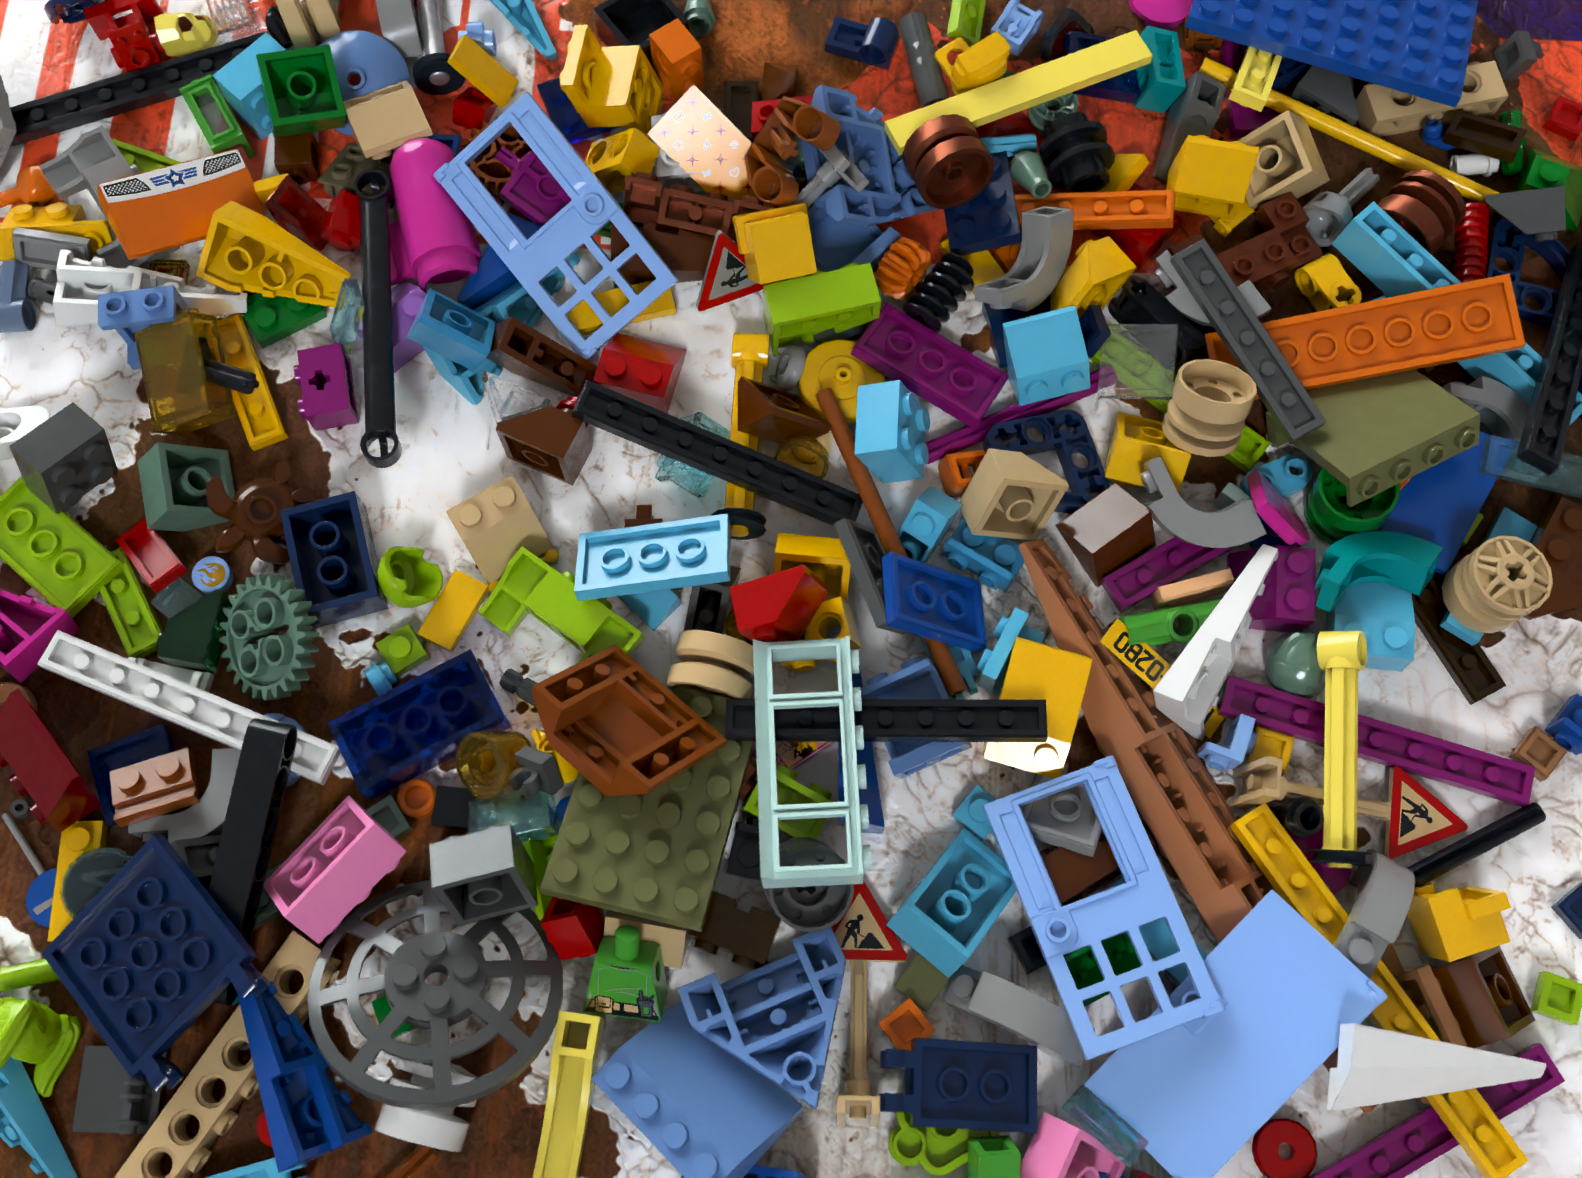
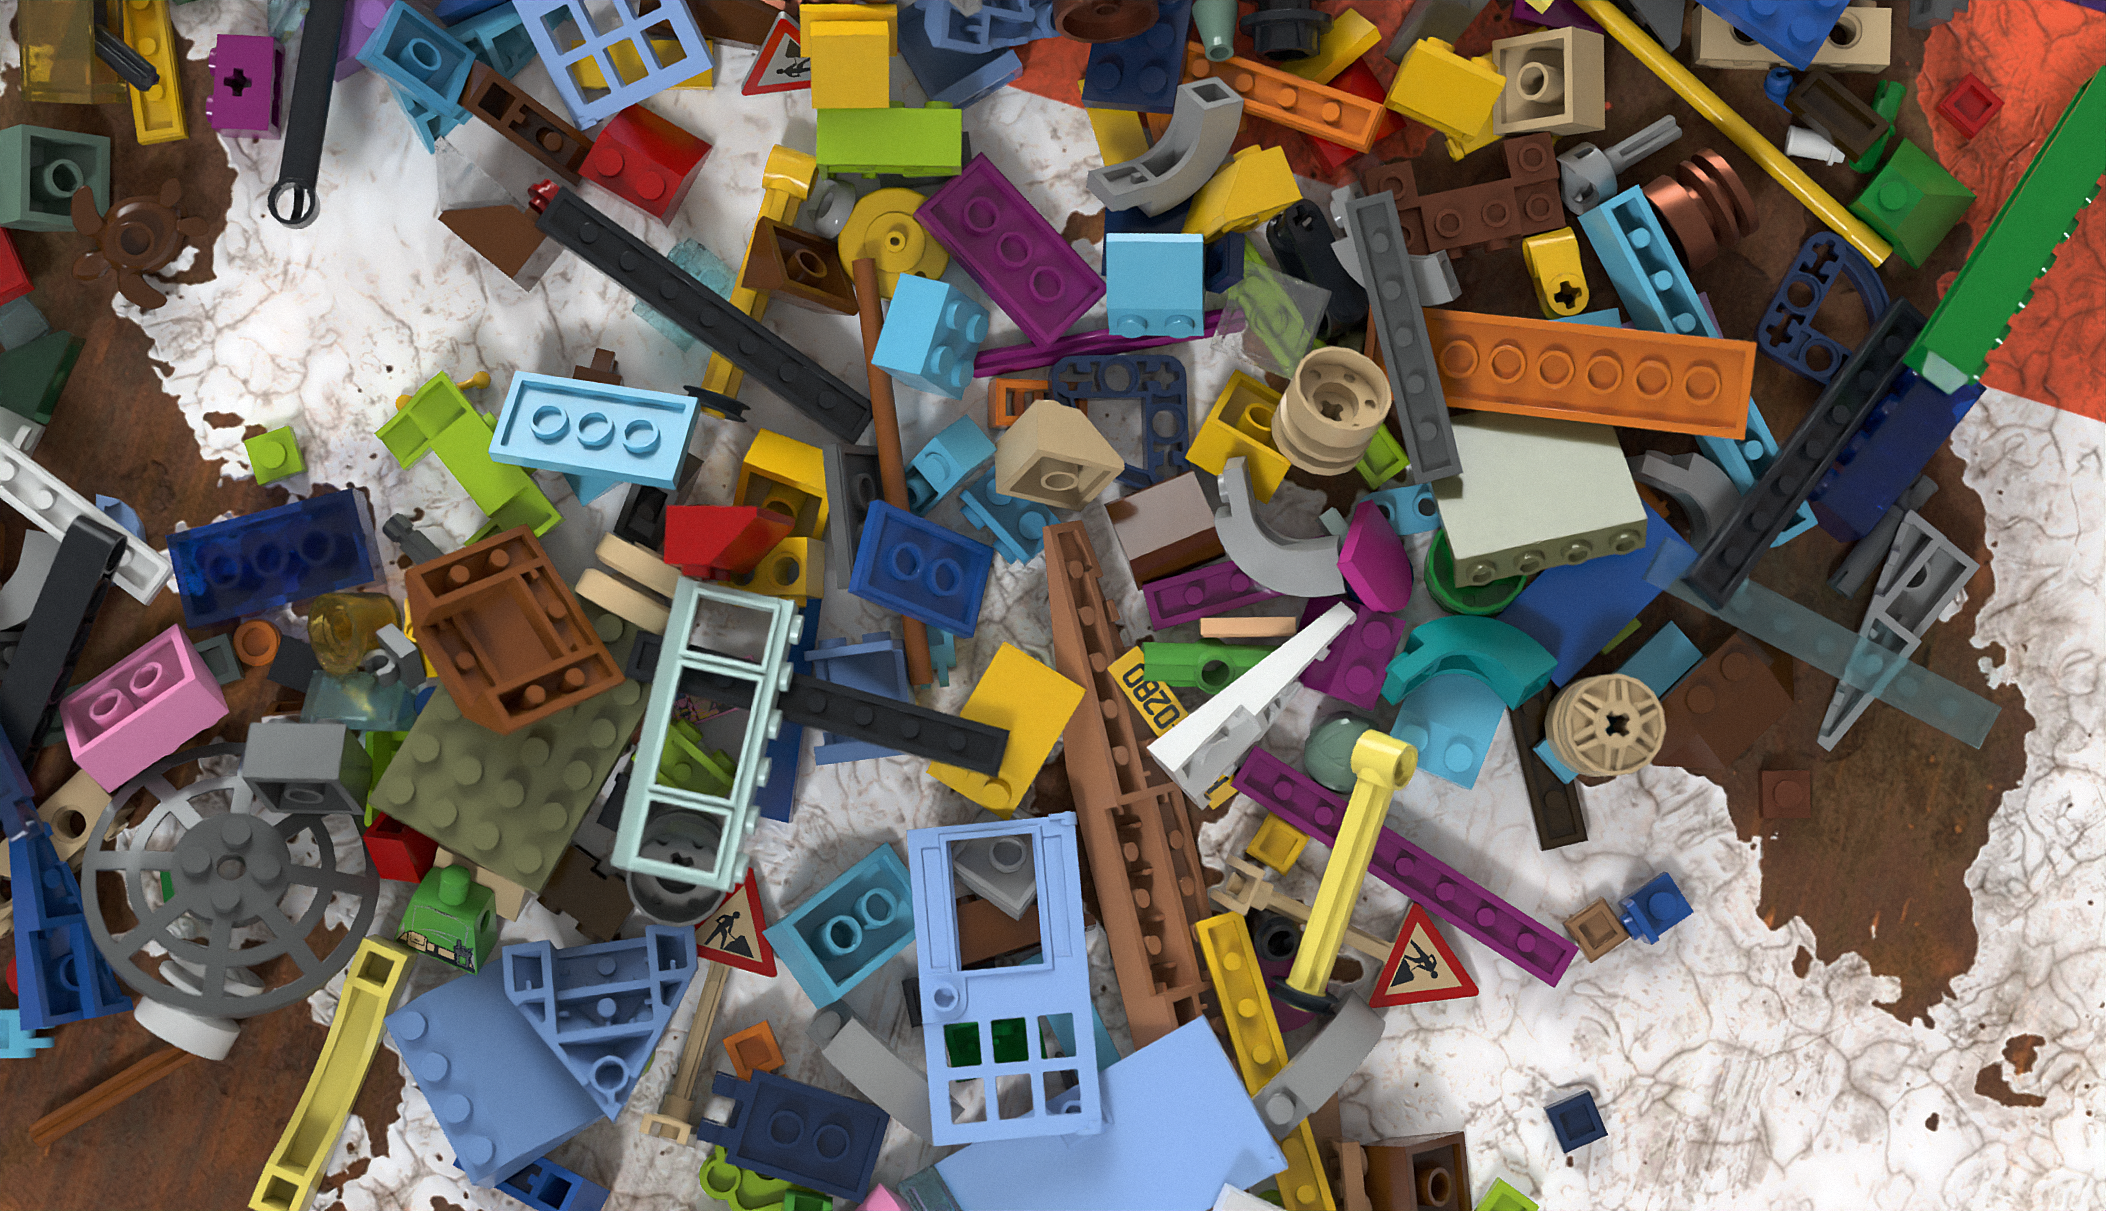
camera: 15 degrees right, 15 degrees up
light blue tile [192,556,234,596] -> none
sand green gear [219,574,320,701] -> none
dark blue brick [280,491,389,629] -> none
medium azure plate [363,660,397,697] -> none
lime hair [377,546,443,608] -> none
yellow tile [417,569,489,654] -> none
tan slope [446,475,554,586] -> none
clear yellow hair [773,434,830,479] -> none
orange gear [874,237,931,301] -> none
olive tile [893,953,950,1012] -> none
black piece [902,252,975,332] -> none
medium azure plate [951,784,998,845] -> none
medium azure bracket [976,607,1044,696] -> none
light blue bracket [1197,714,1257,771] -> none
black axle [1407,802,1546,888] -> none
yellow plate [1407,883,1511,962] -> none
red piece [1453,202,1490,283] -> none
dark grey slope [1486,186,1566,242] -> none

